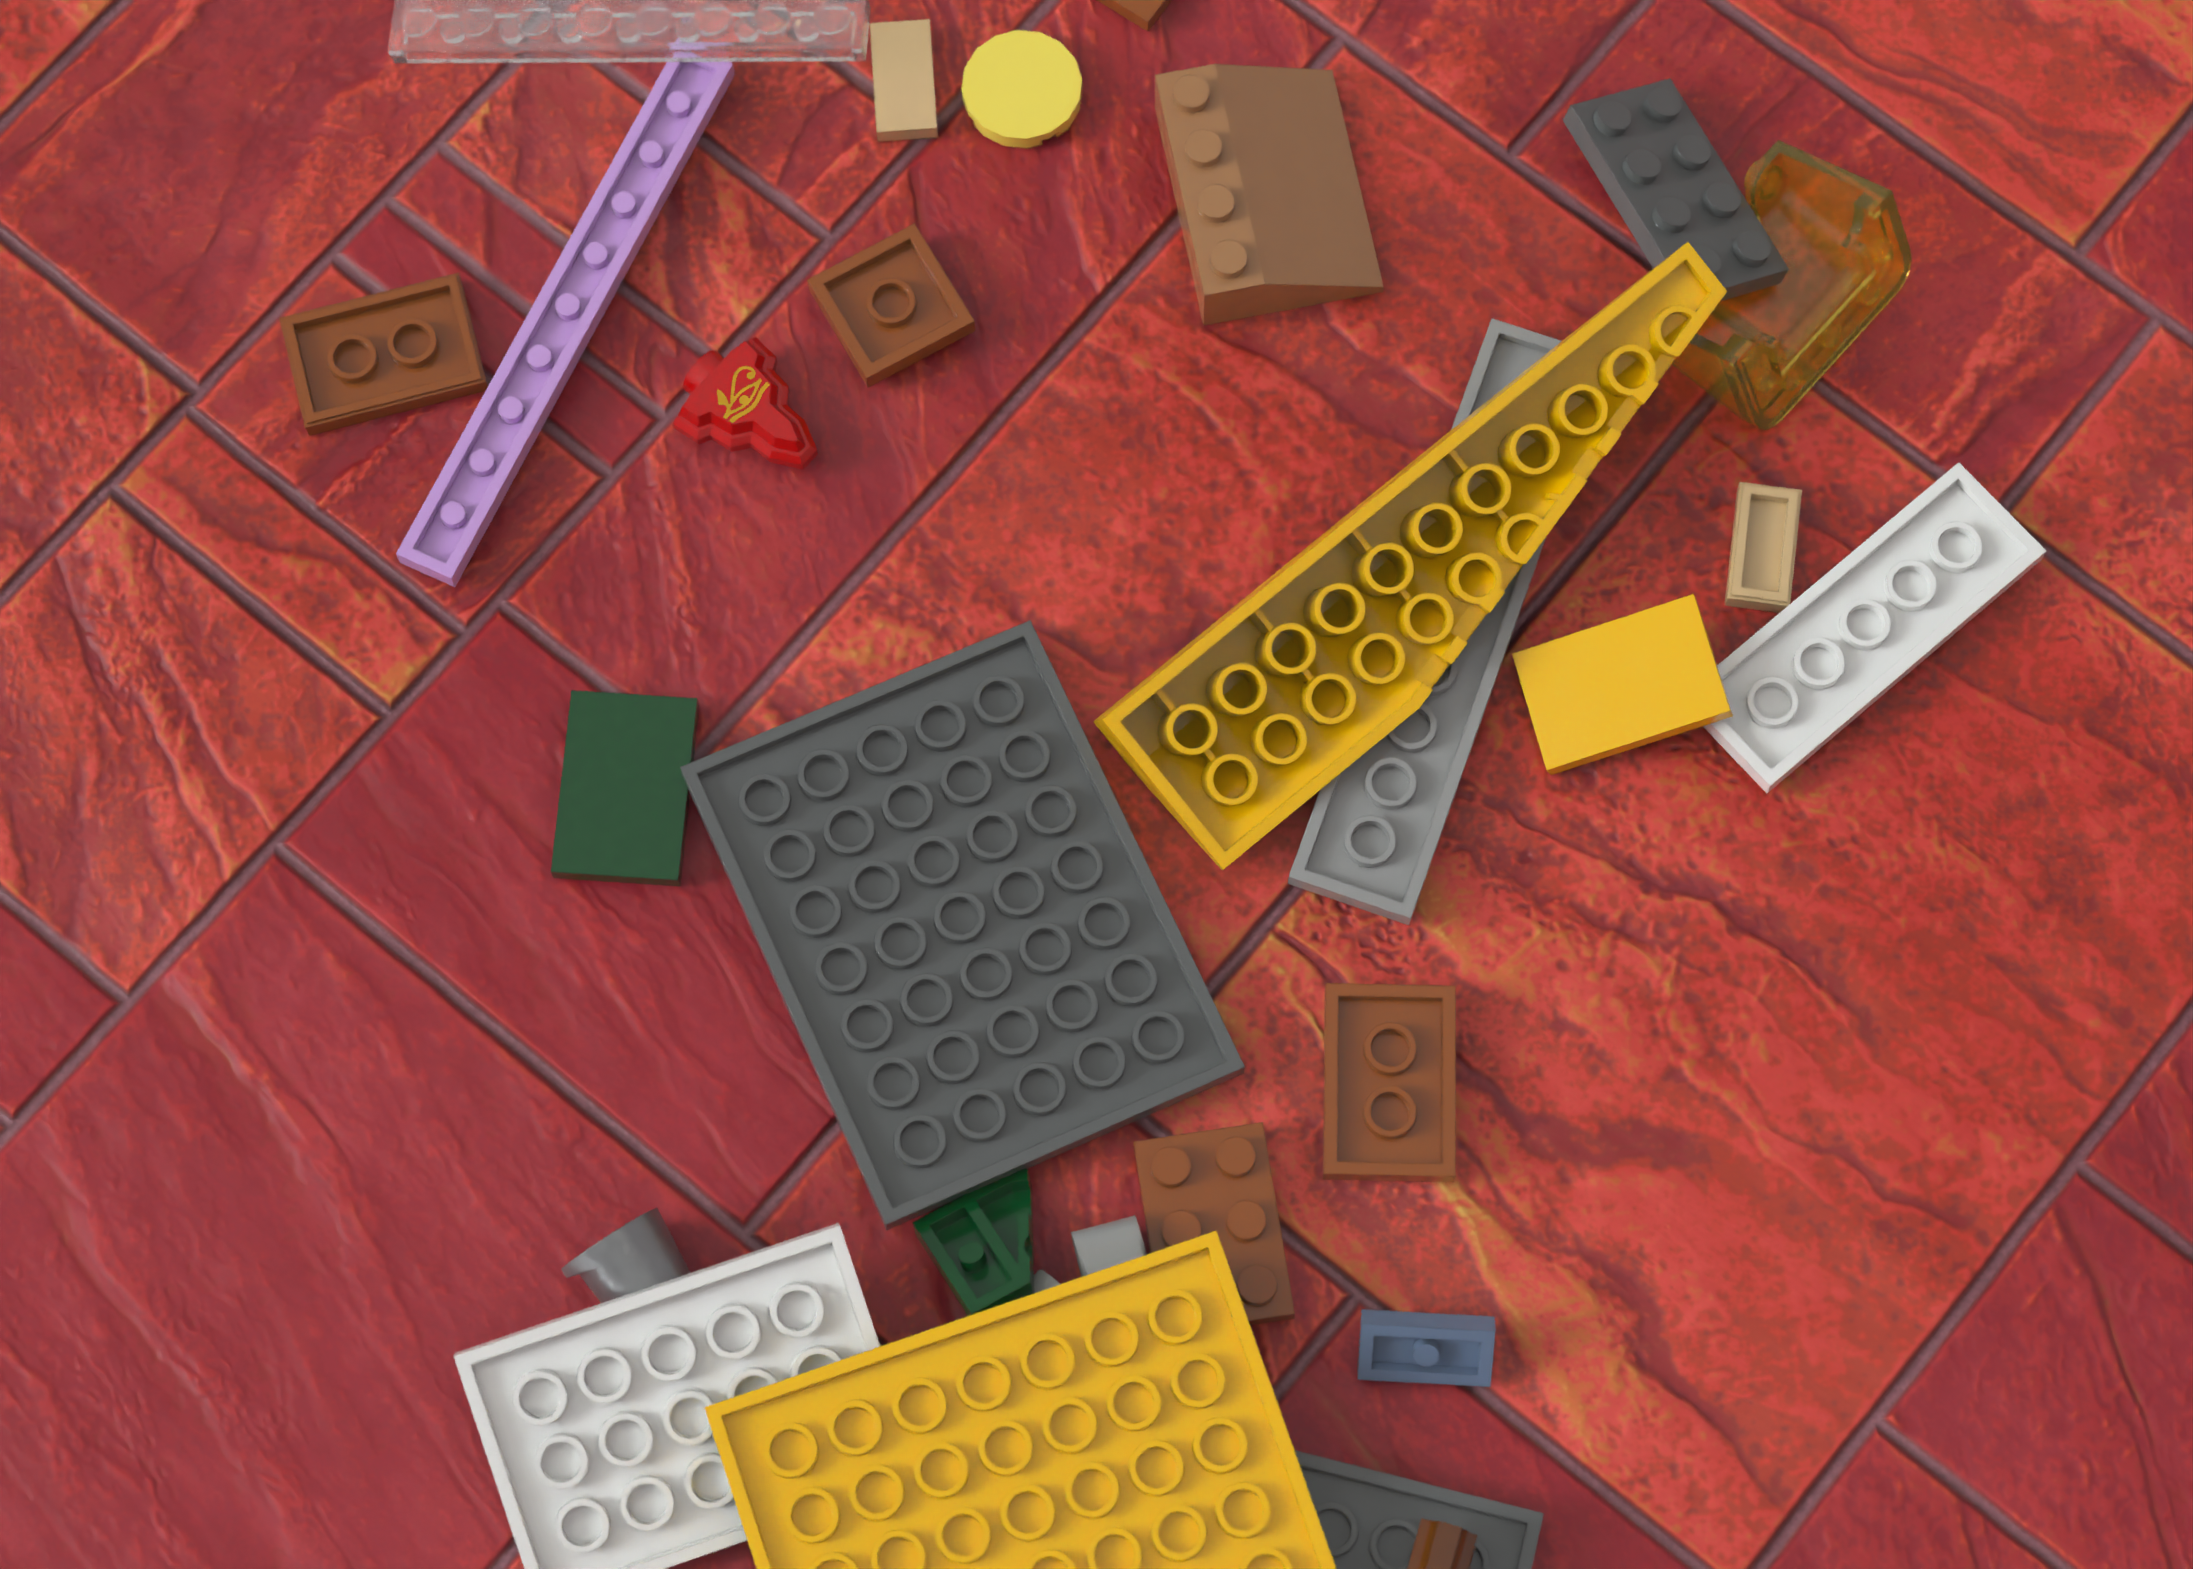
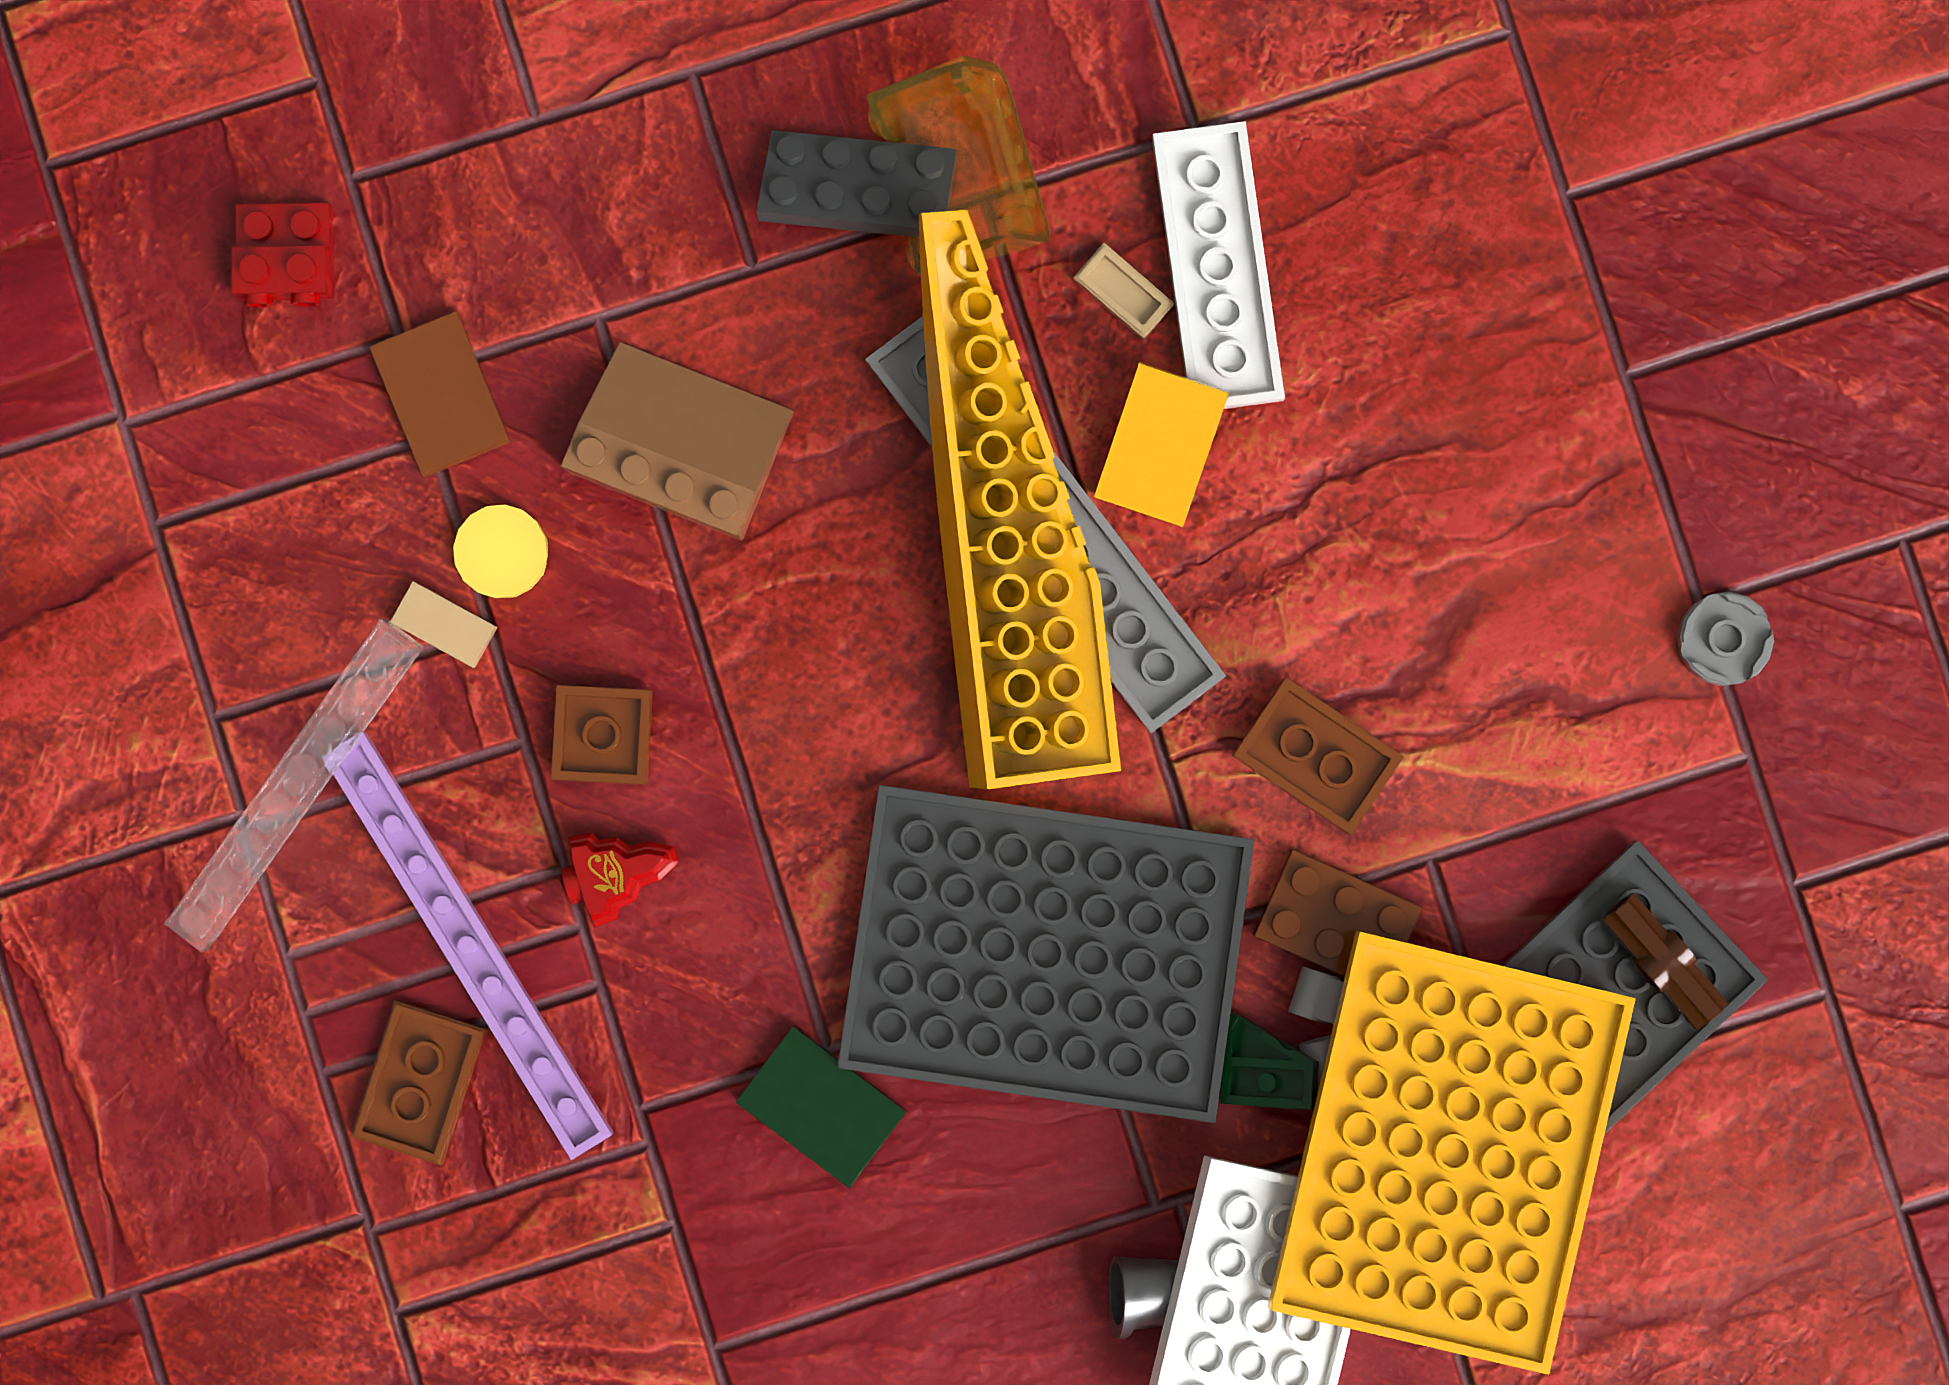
camera: 60 degrees left, 15 degrees up
sand blue plate [1357,1309,1496,1387] -> none
none -> light grey tile [1676,592,1774,686]

